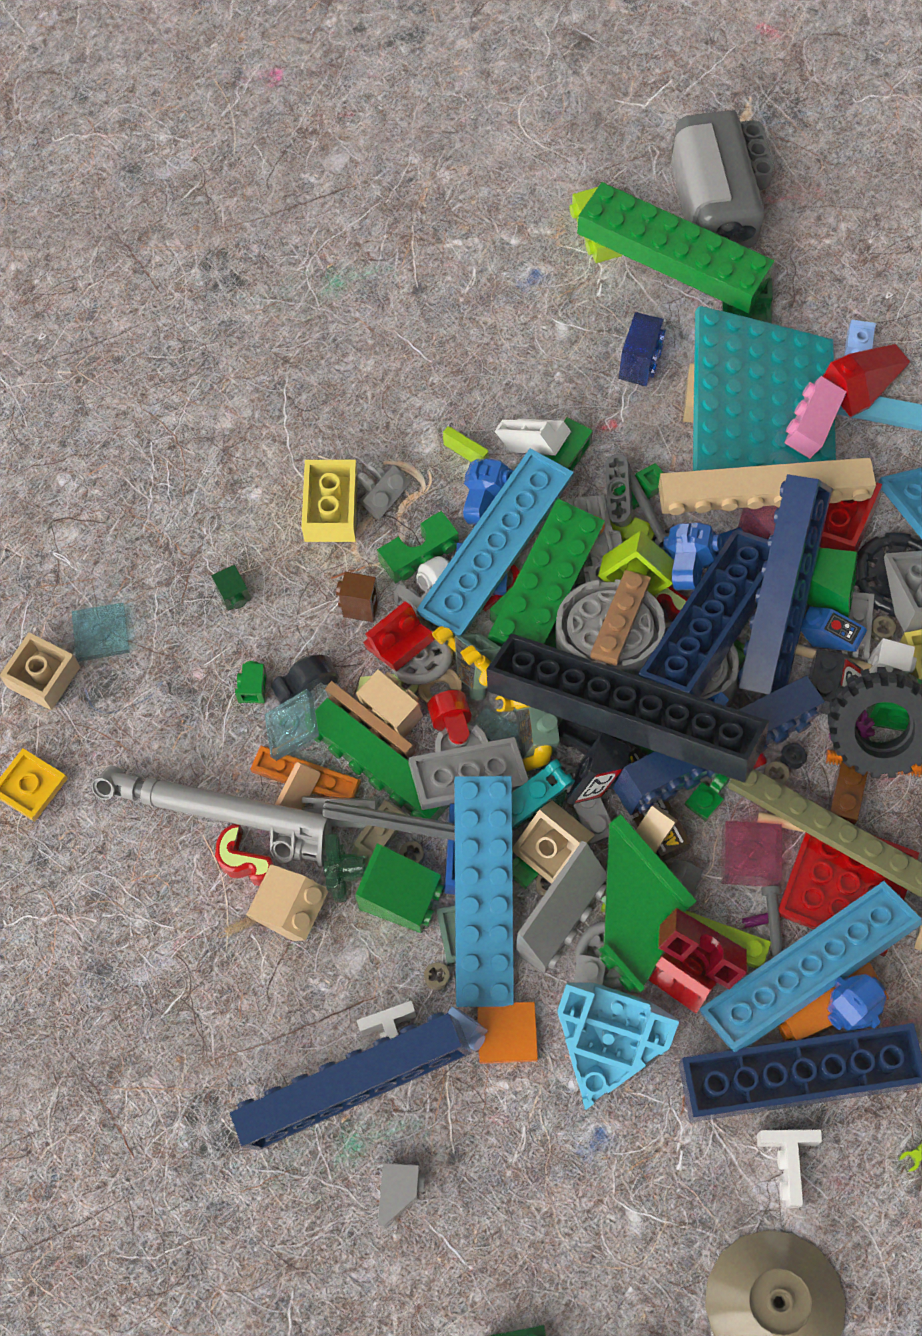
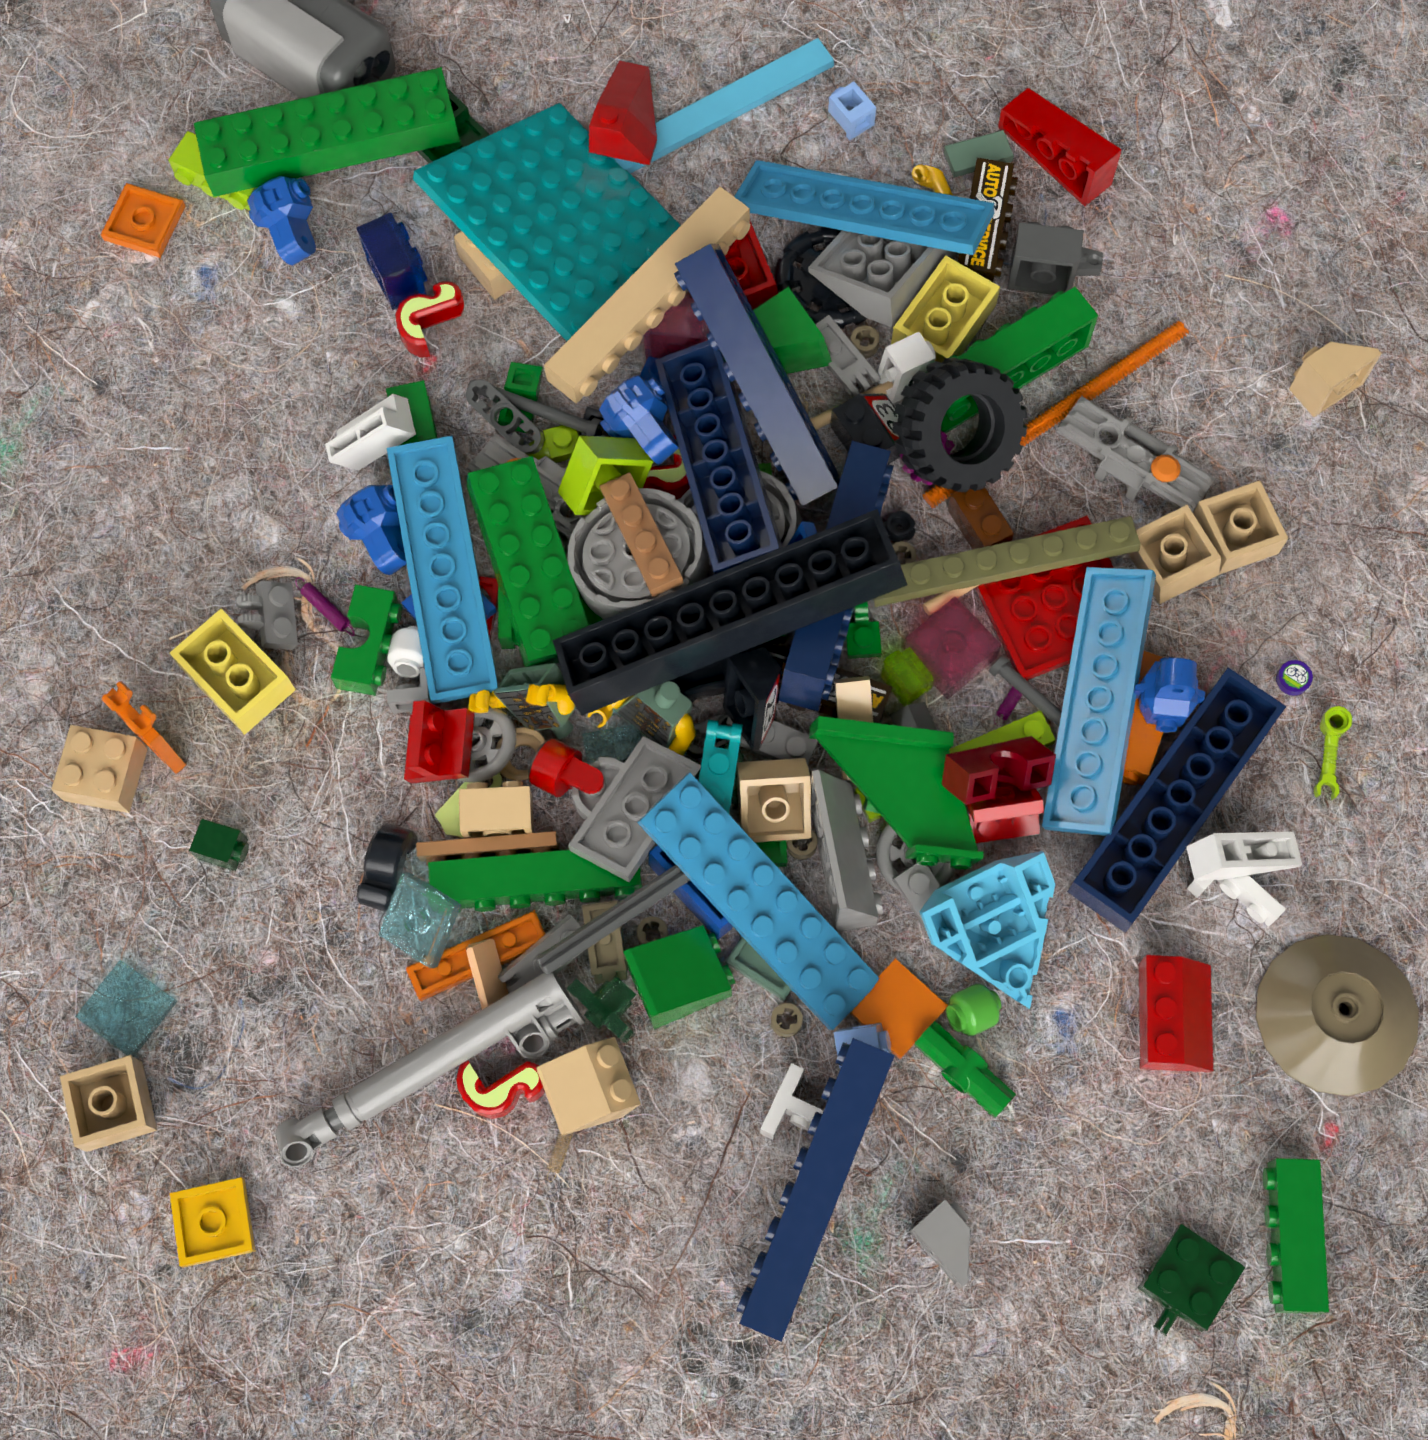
camera: 45 degrees left, 5 degrees up
green brick [235,661,267,703] -> none
reddish brown brick [336,571,379,623] -> none
lime tile [443,426,489,462] -> none
bright pink brick [784,376,846,458] -> none
blue slope [801,607,867,652] -> none
light blue brick [844,320,876,356] -> none
none -> tan brick [51,725,148,813]
none -> orange tile [100,183,186,258]
none -> orange tile [102,681,186,774]
none -> blue piece [247,176,316,266]
none -> magenta piece [295,577,355,636]
none -> red animal [395,281,464,358]
none -> clear neon green brick [881,647,935,707]
none -> green piece [914,1021,1016,1118]
none -> bright green head [946,983,1002,1036]
none -> red slope [1139,955,1213,1072]
none -> white slope [1186,832,1302,880]

